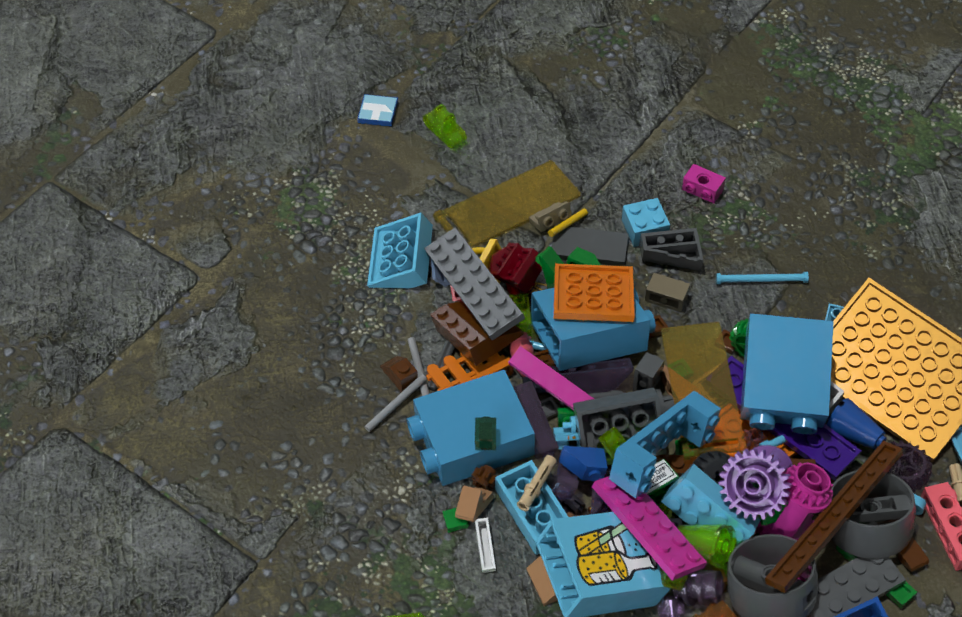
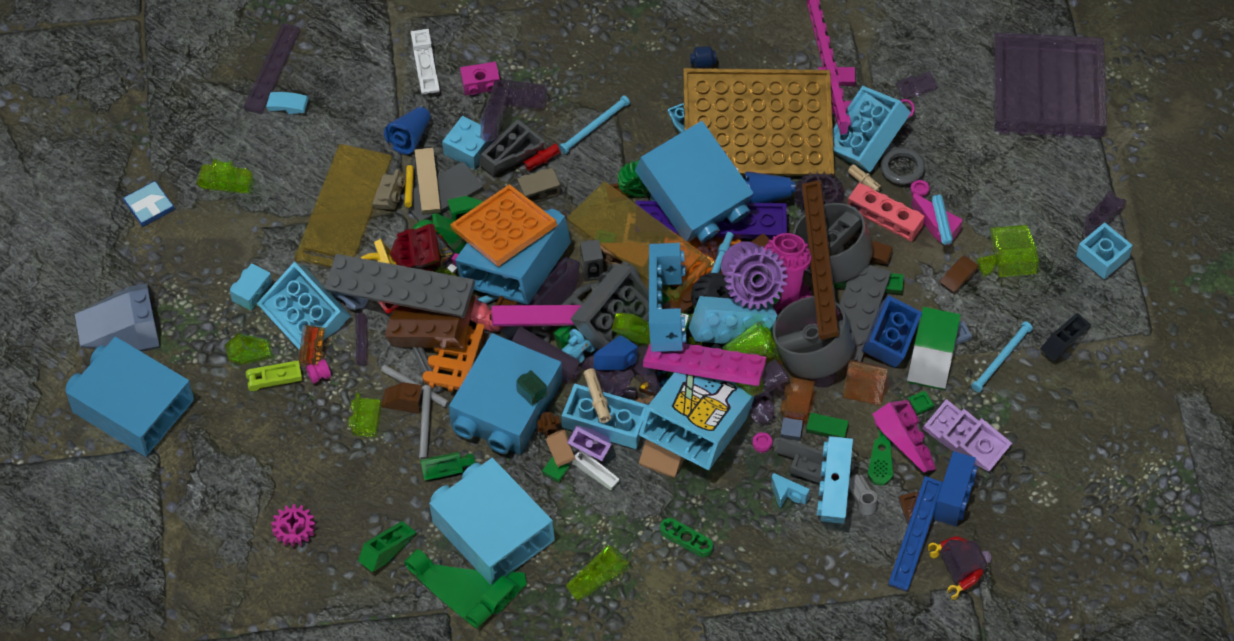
camera: 45 degrees left, 5 degrees up
none -> dark azure brick [65,336,194,457]
none -> sand blue wedge [75,283,160,352]
none -> clear neon green slope [225,333,272,365]
none -> medium azure brick [230,263,272,311]
none -> clear purple tile [244,23,300,115]
none -> lime plate [246,360,302,391]
none -> medium azure slope [266,92,309,114]
none -> dark pink gear [271,504,315,547]
none -> clear orange slope [298,325,325,365]
none -> dark pink wheel [306,359,331,384]
none -> clear neon green bracket [348,393,381,437]
none -> clear purple axle [356,313,367,365]
none -> green slope [358,521,417,573]
none -> blue cone [384,107,431,154]
none -> green panel [404,549,527,629]
none -> white slope [411,29,440,94]
none -> tan tile [415,148,441,214]
none -> green plate [420,452,475,481]
none -> medium azure brick [429,458,555,586]
none -> clear purple beam [480,80,547,141]
none -> red pin [523,143,561,172]
none -> medium lavender slope [567,426,611,461]
none -> dark blue head [690,46,716,69]

